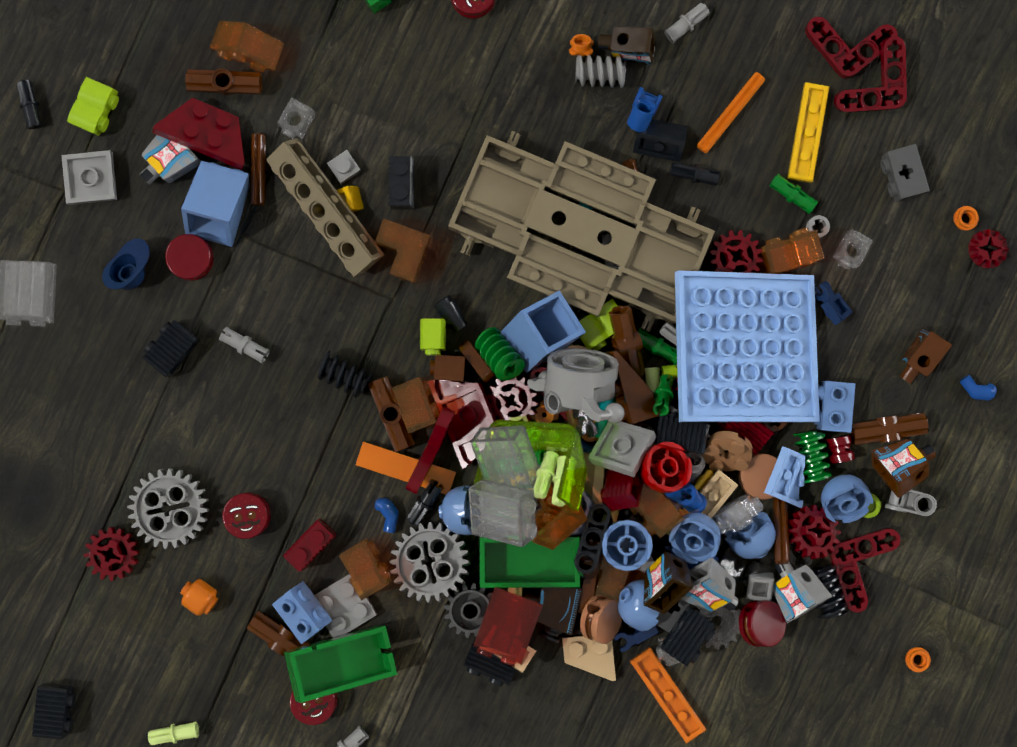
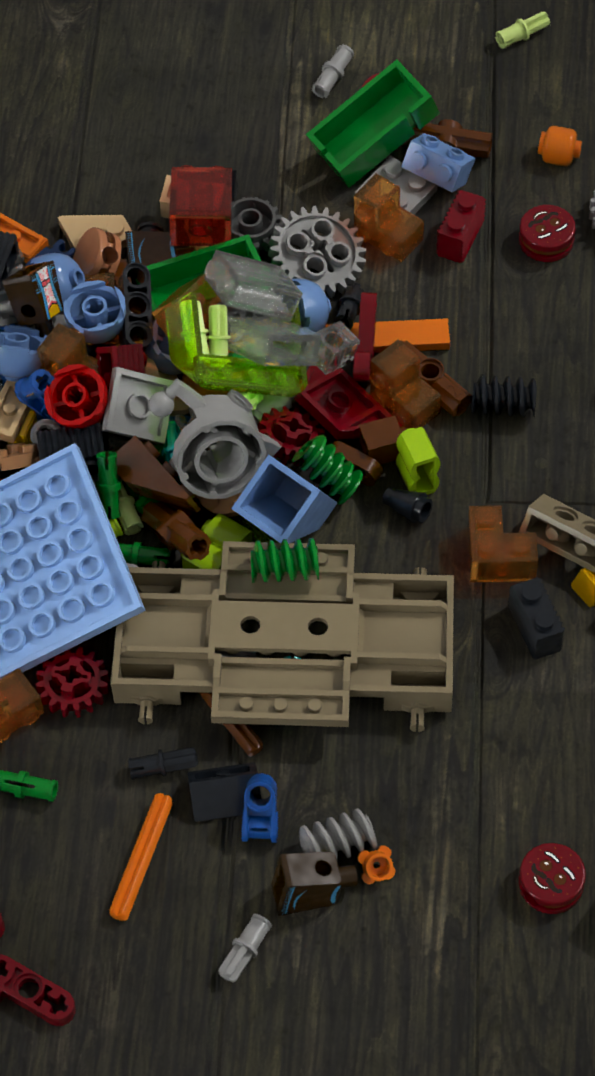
camera: 160 degrees right, 30 degrees down
blue arm [375,498,399,533] -> none
yellow tile [787,82,829,183] -> none
none -> green piece [251,538,319,583]
none -> clear brick [305,321,360,375]

